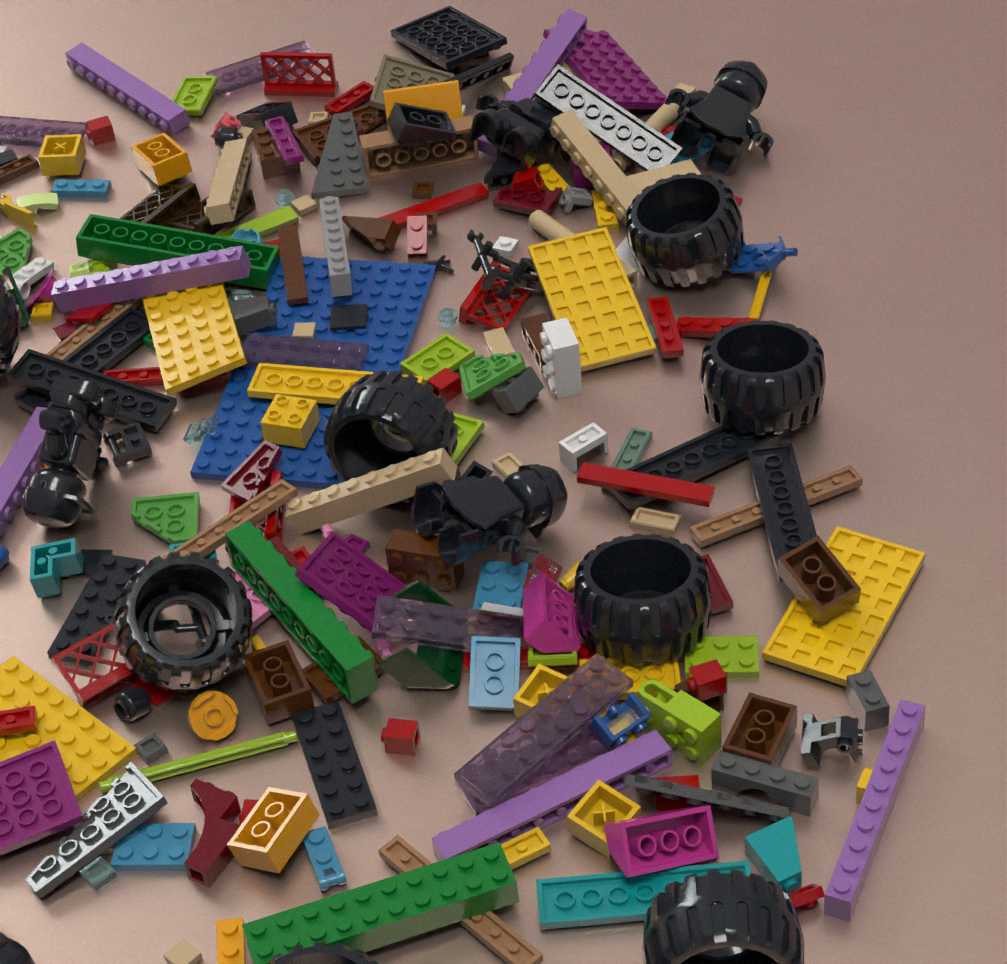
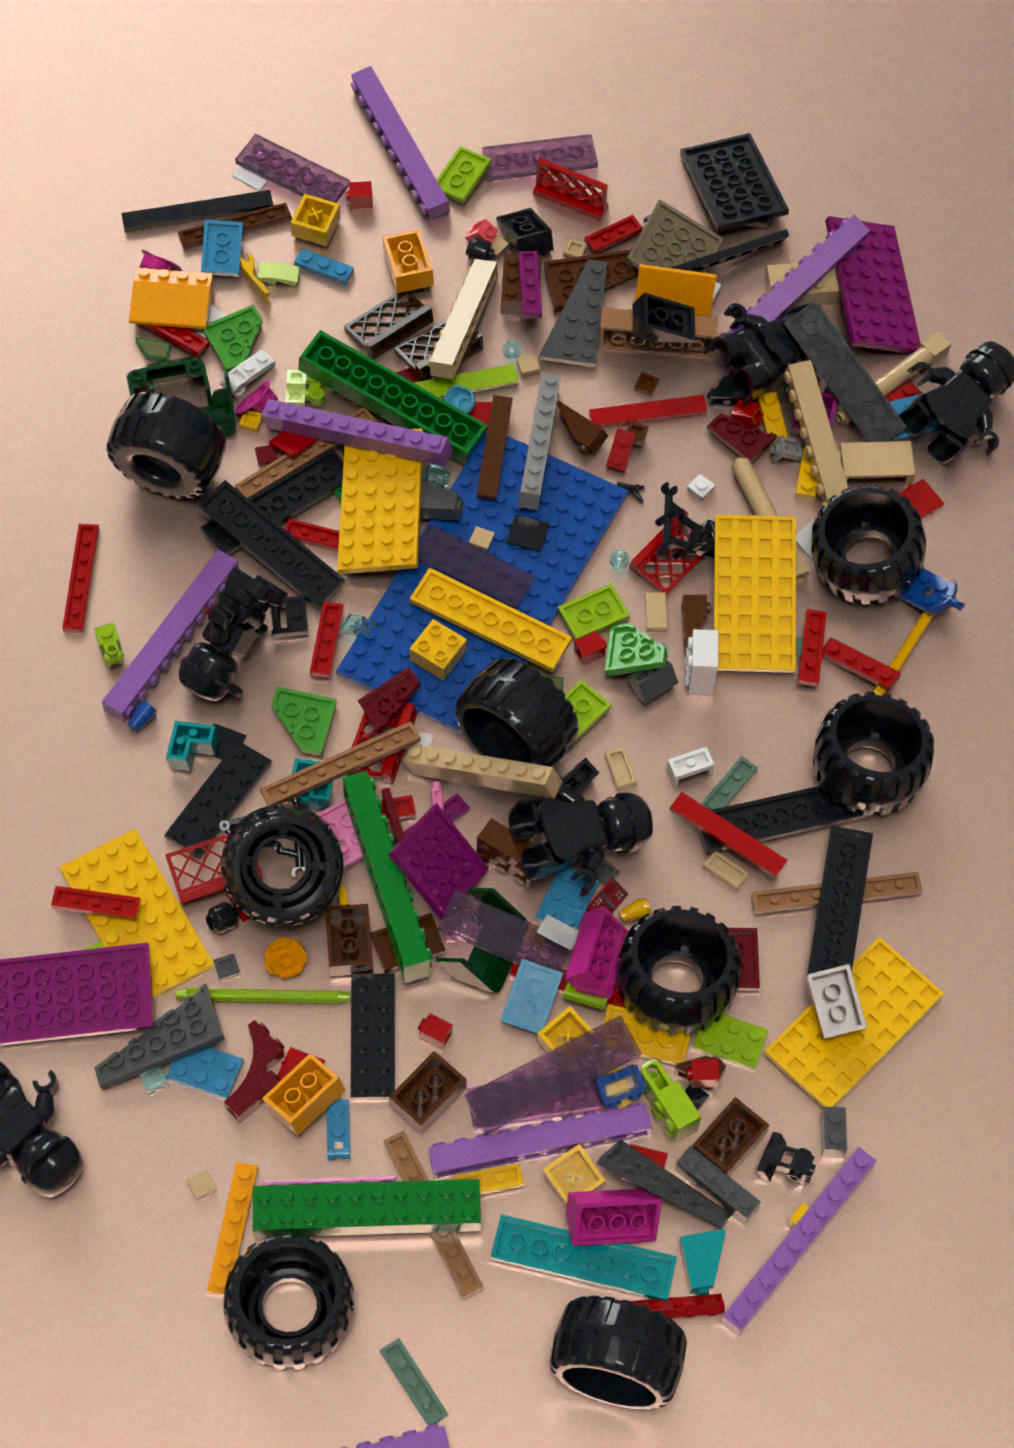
camera: 10 degrees right, 20 degrees up
none -> red plate [310,601,344,679]
none -> reddish brown brick [389,1051,467,1134]

